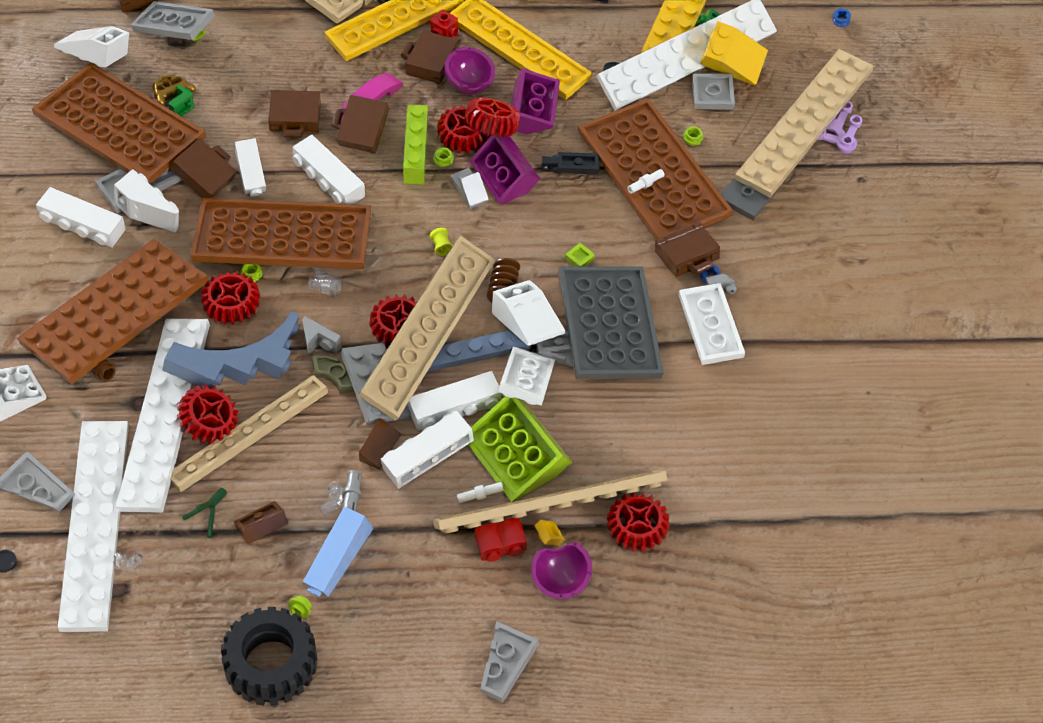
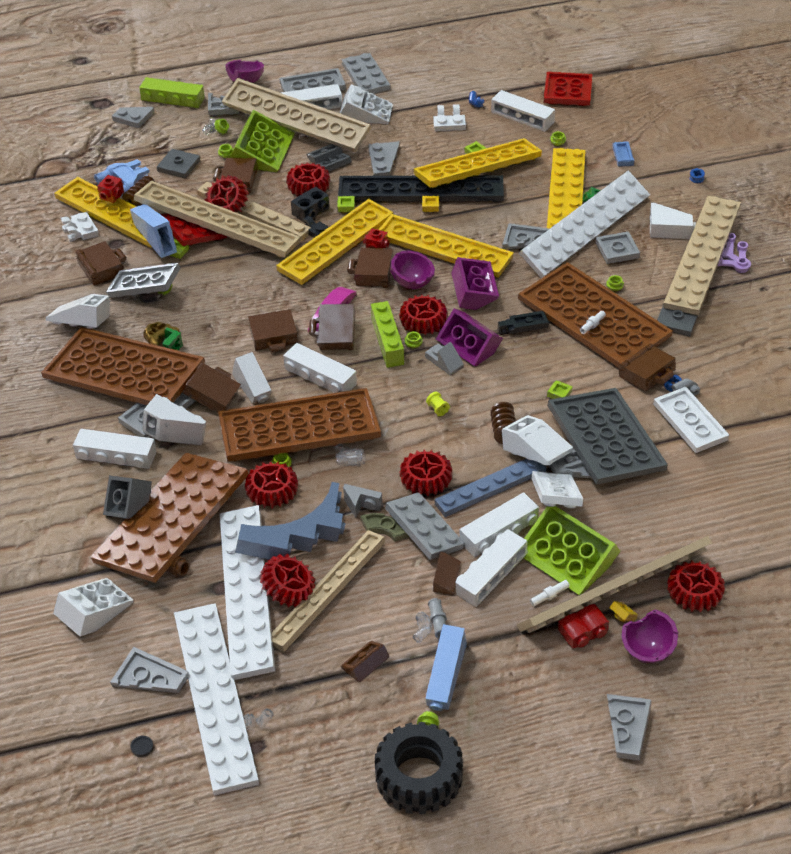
camera: 10 degrees left, 10 degrees down
dark green plant [183,488,227,538] -> none
tan plate [358,236,495,421] -> none
red gear [465,97,521,137] -> none
yellow slope [700,21,768,86] -> none
none -> dark grey slope [103,475,152,519]
none -> light grey wing [502,223,549,250]
none -> white slope [650,203,696,239]

